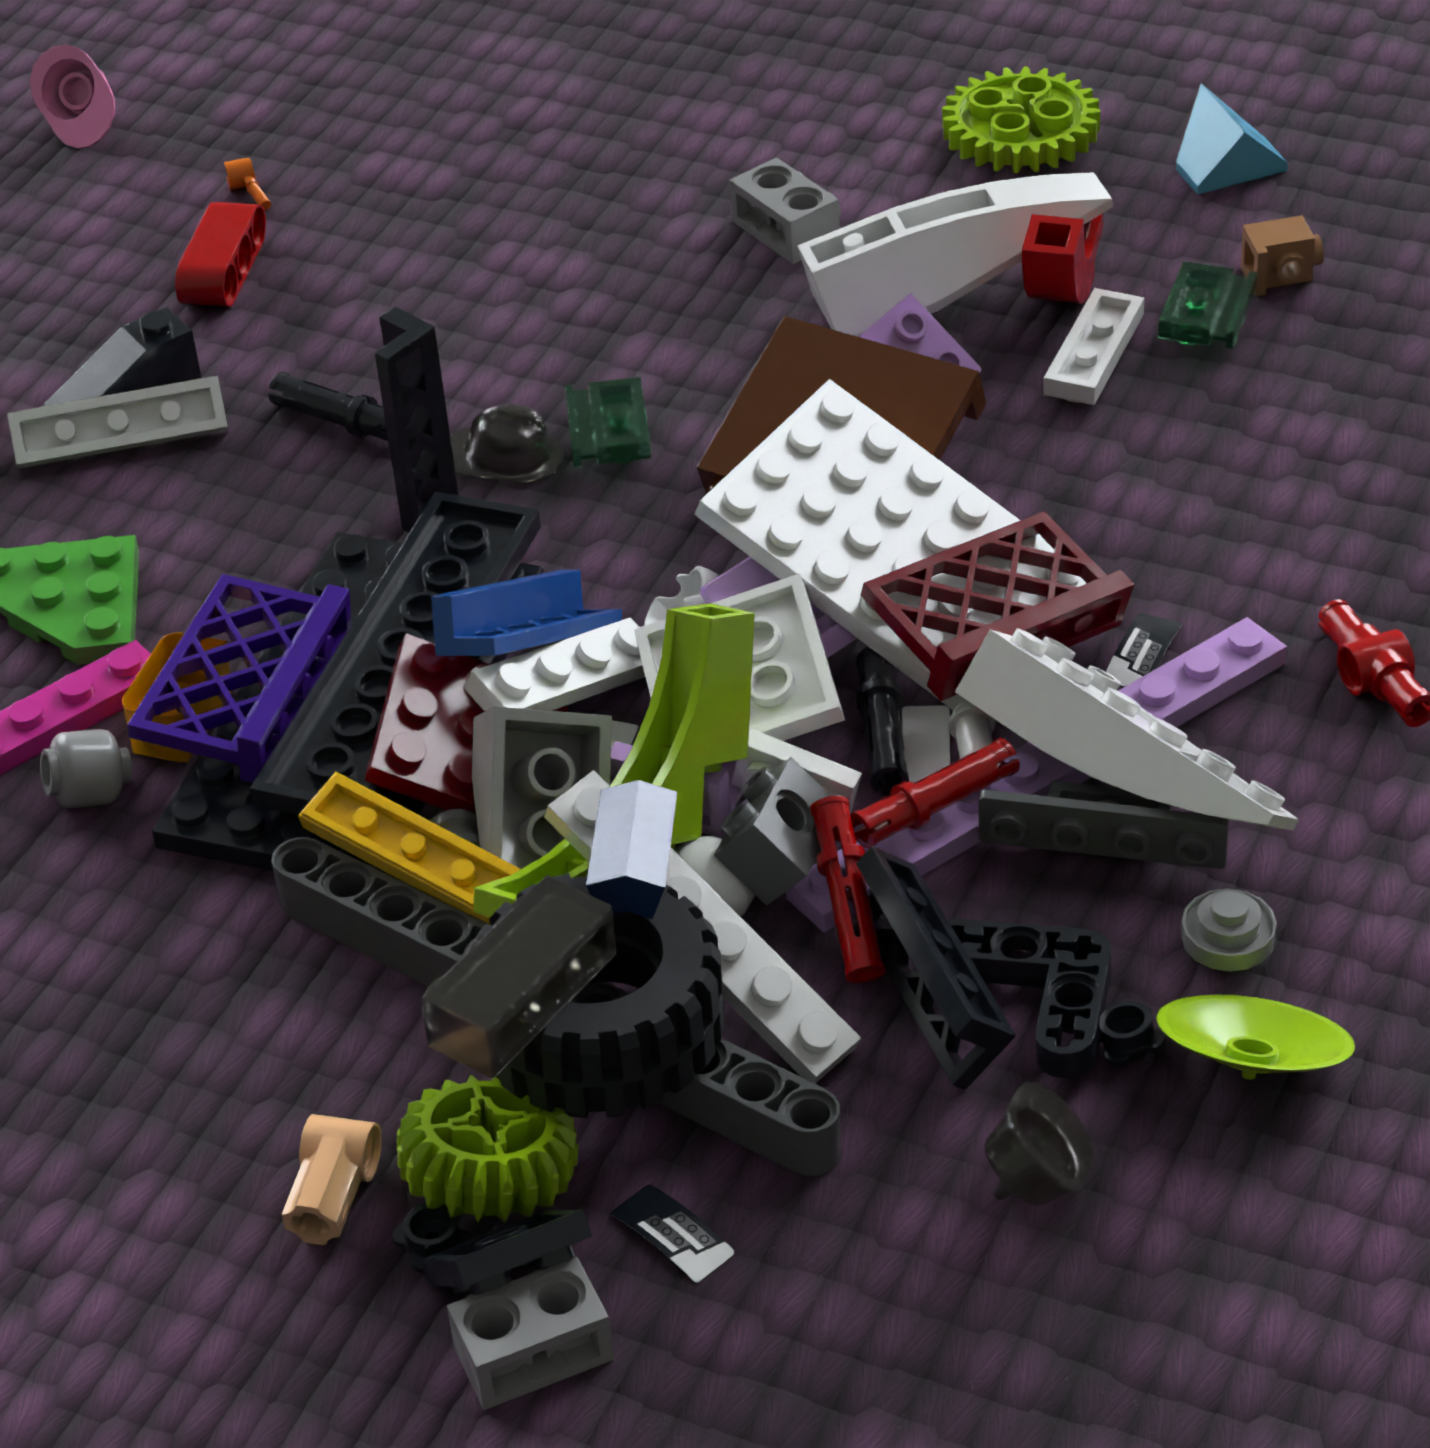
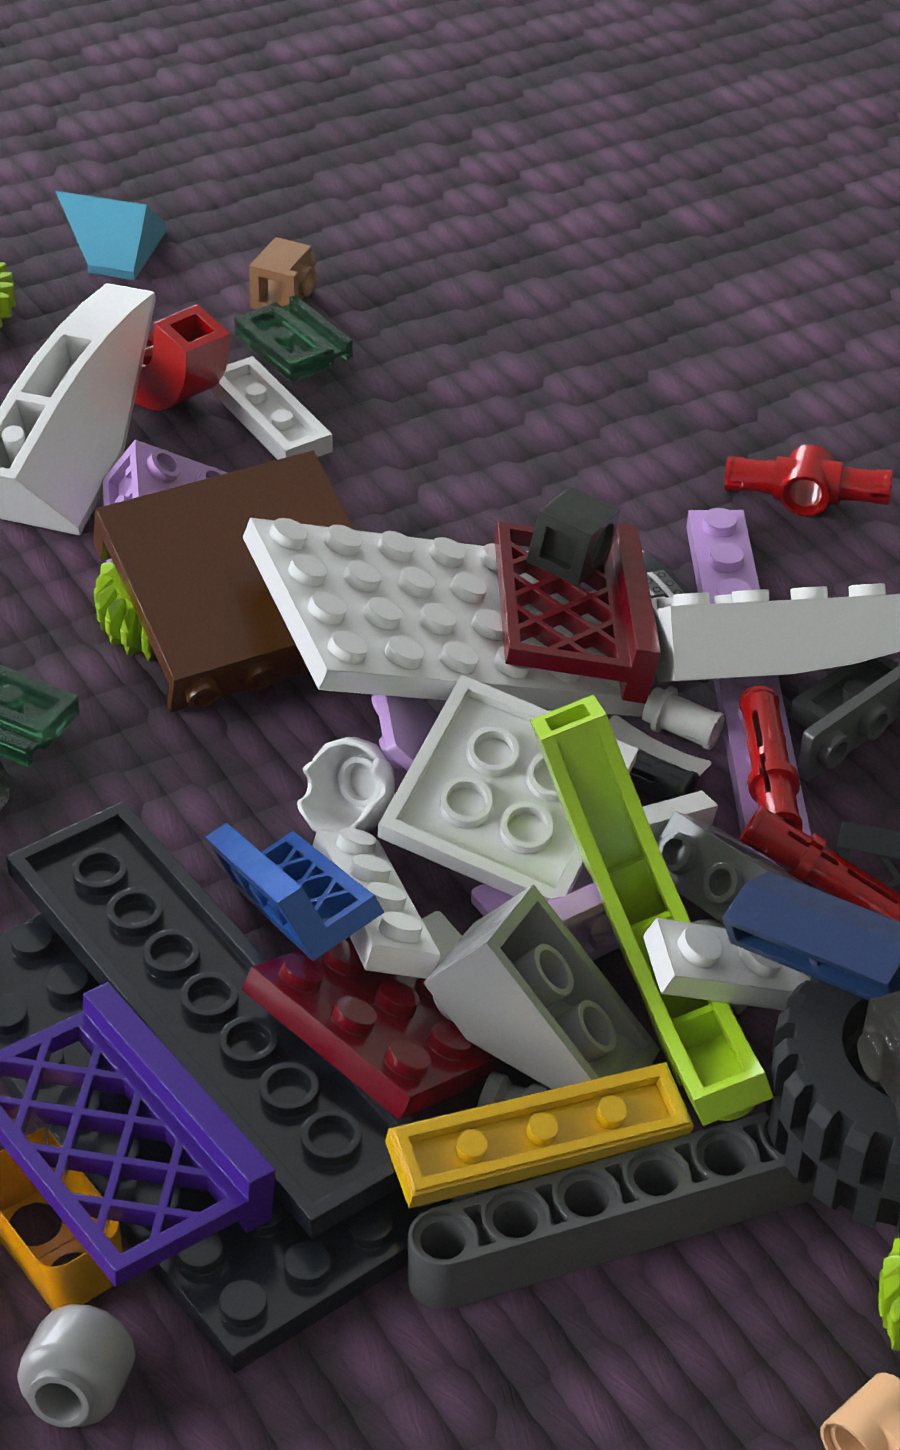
camera: 60 degrees left, 0 degrees up
none -> pearl dark grey brick [526,487,622,586]

